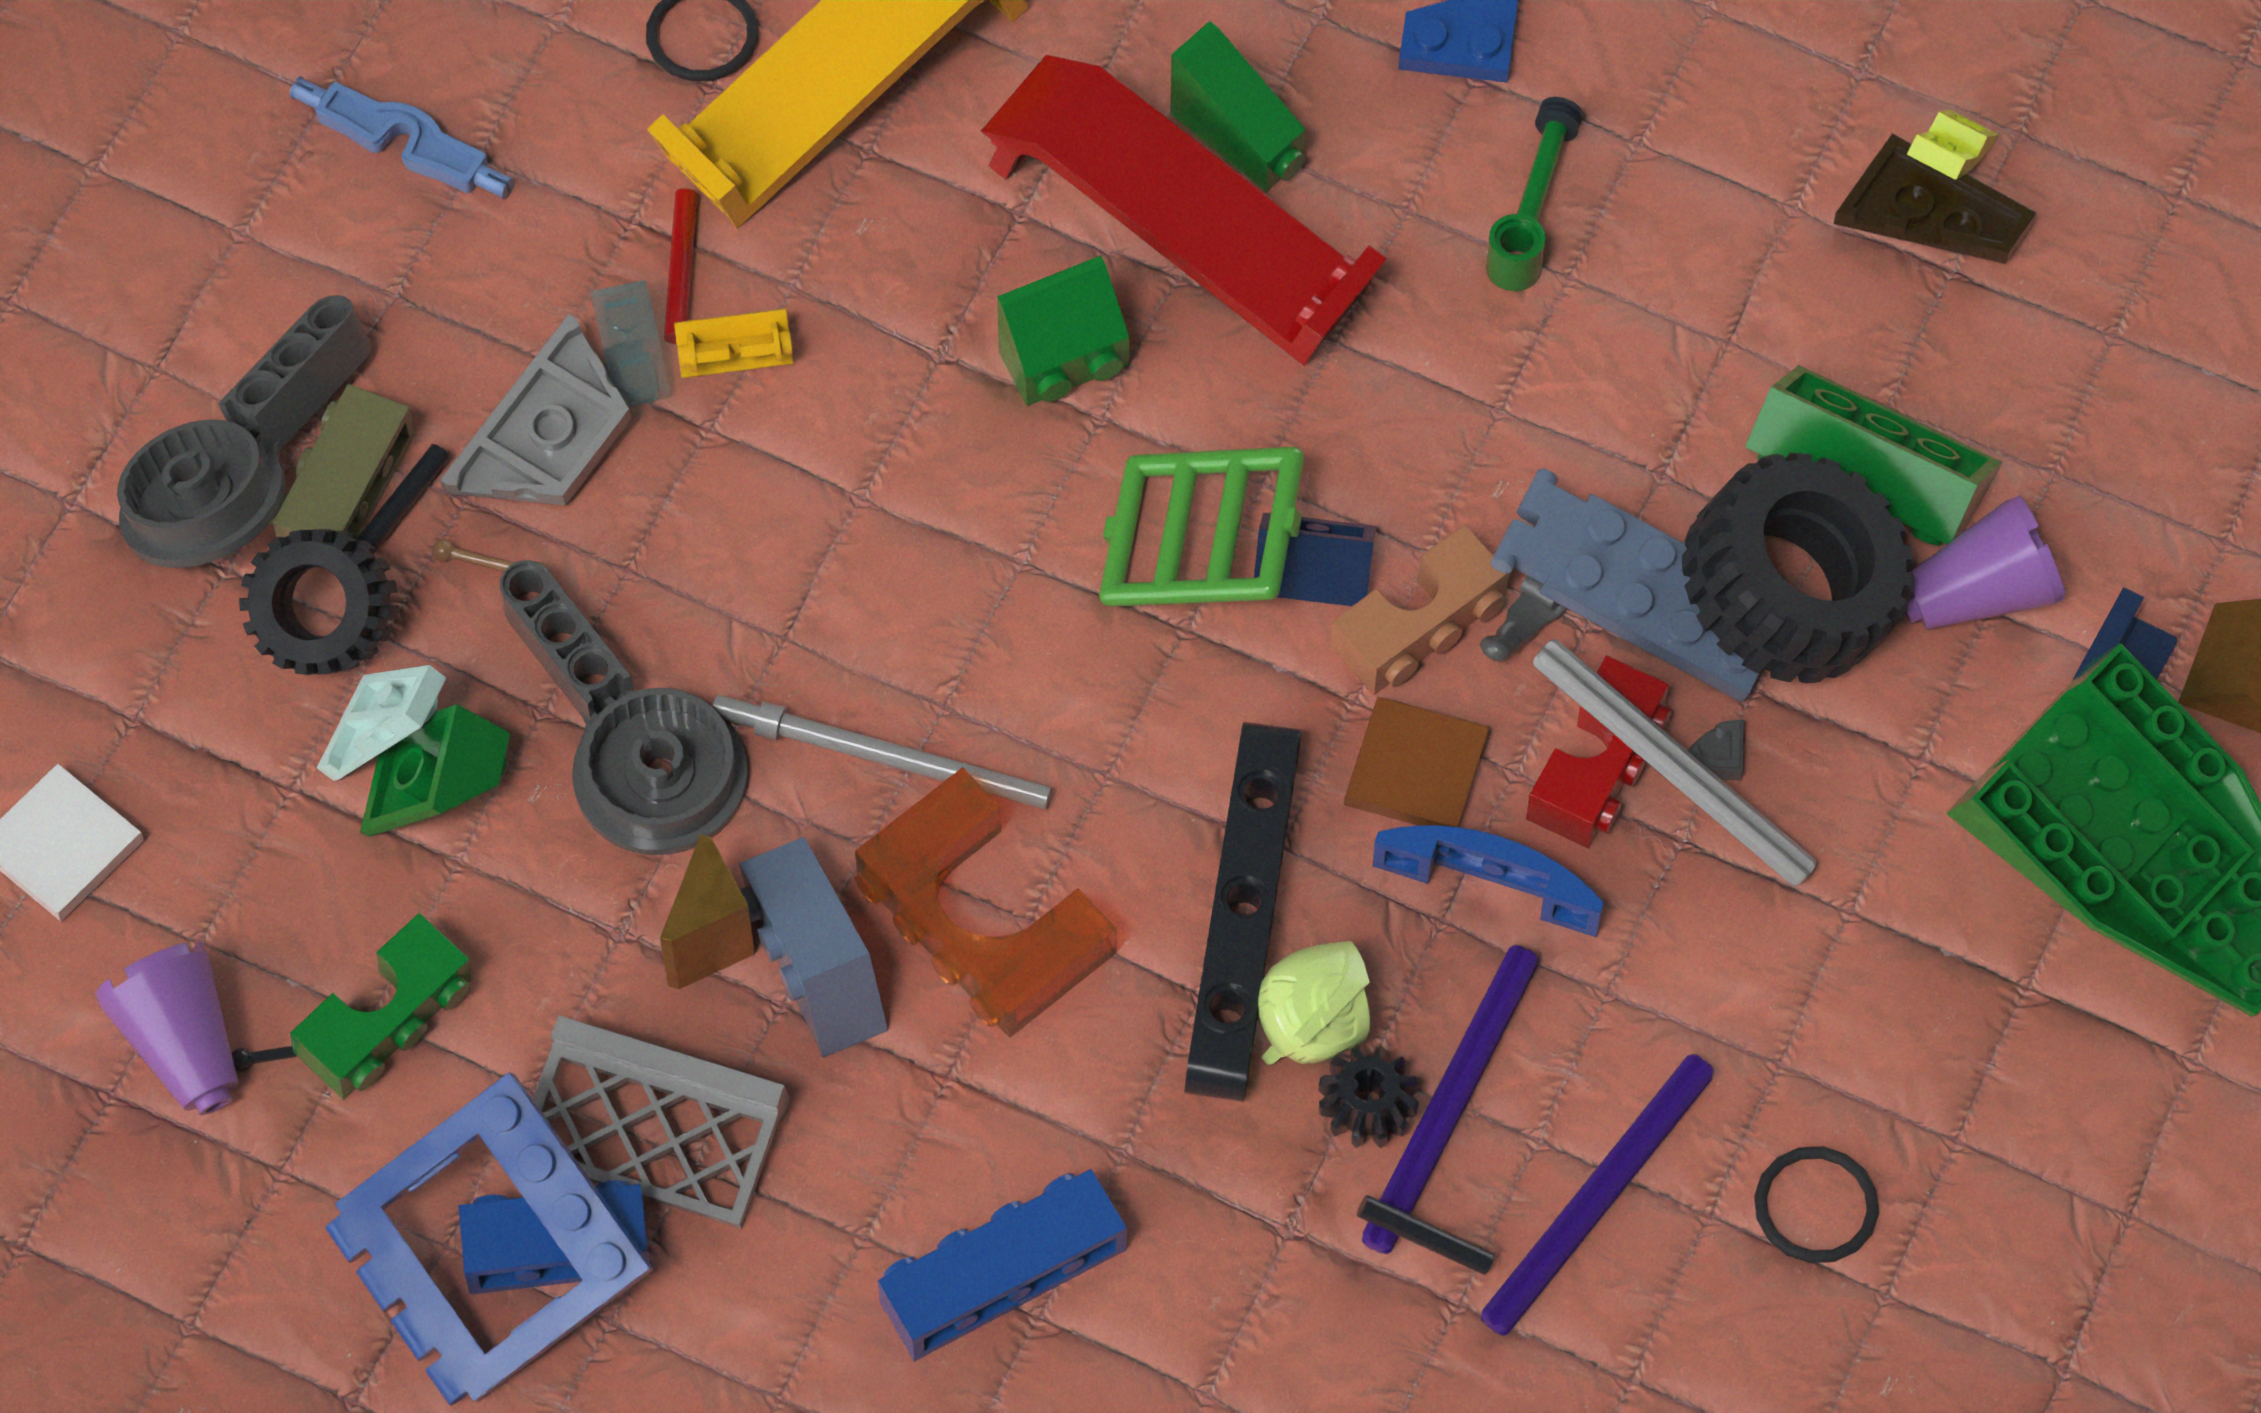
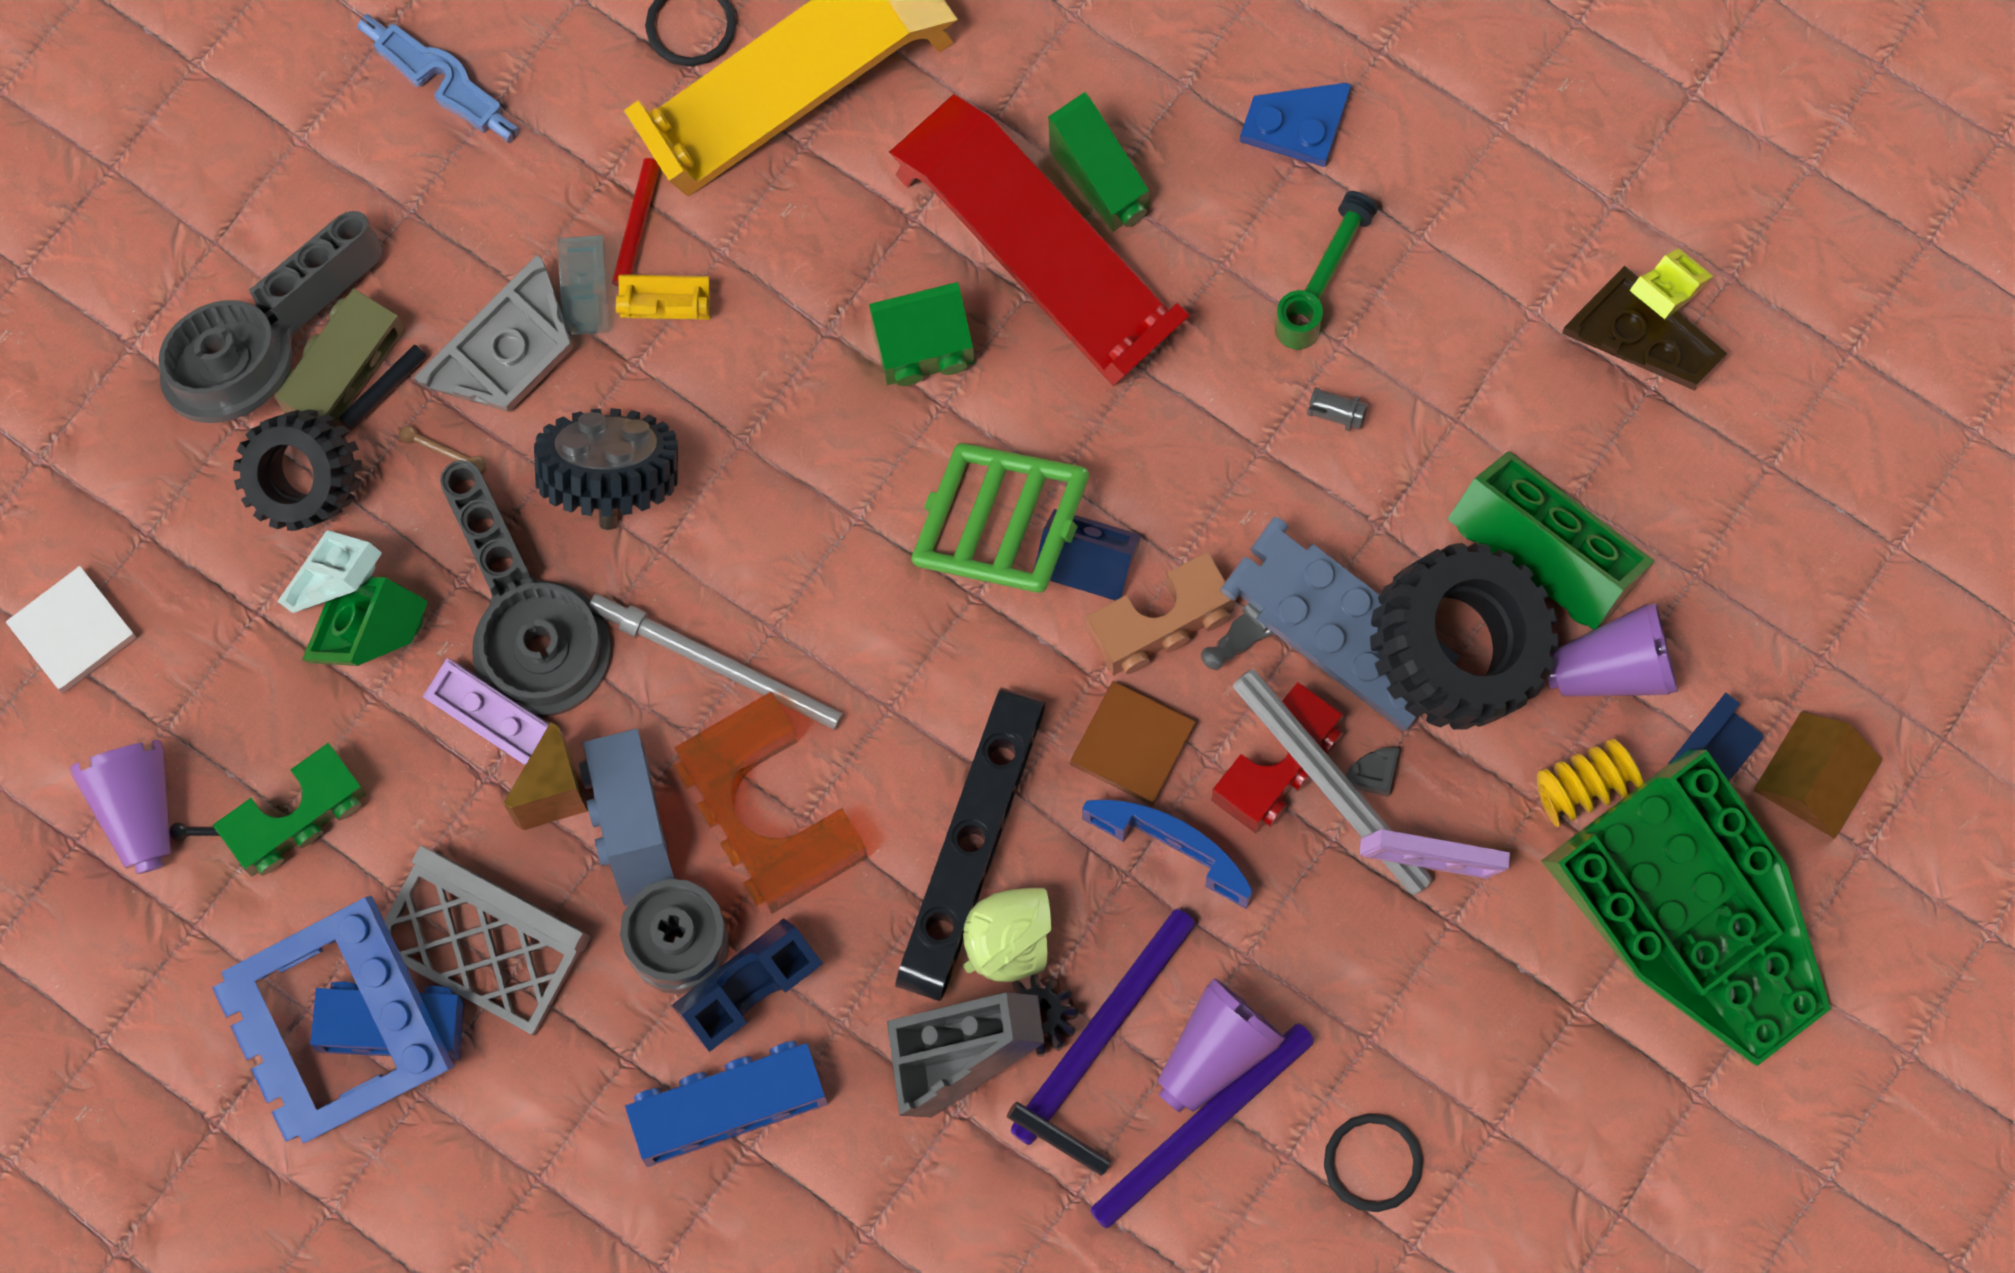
camera: 15 degrees right, 10 degrees up
none -> lavender tile [423,658,564,765]
none -> black wheel [534,408,678,530]
none -> dark grey wheel [620,879,730,994]
none -> dark blue arch [671,918,823,1052]
none -> dark grey wedge [887,992,1044,1118]
none -> medium lavender cone [1157,978,1286,1112]
none -> dark grey pin [1307,387,1368,432]
none -> lavender tile [1360,829,1510,879]
none -> yellow piece [1537,739,1643,827]

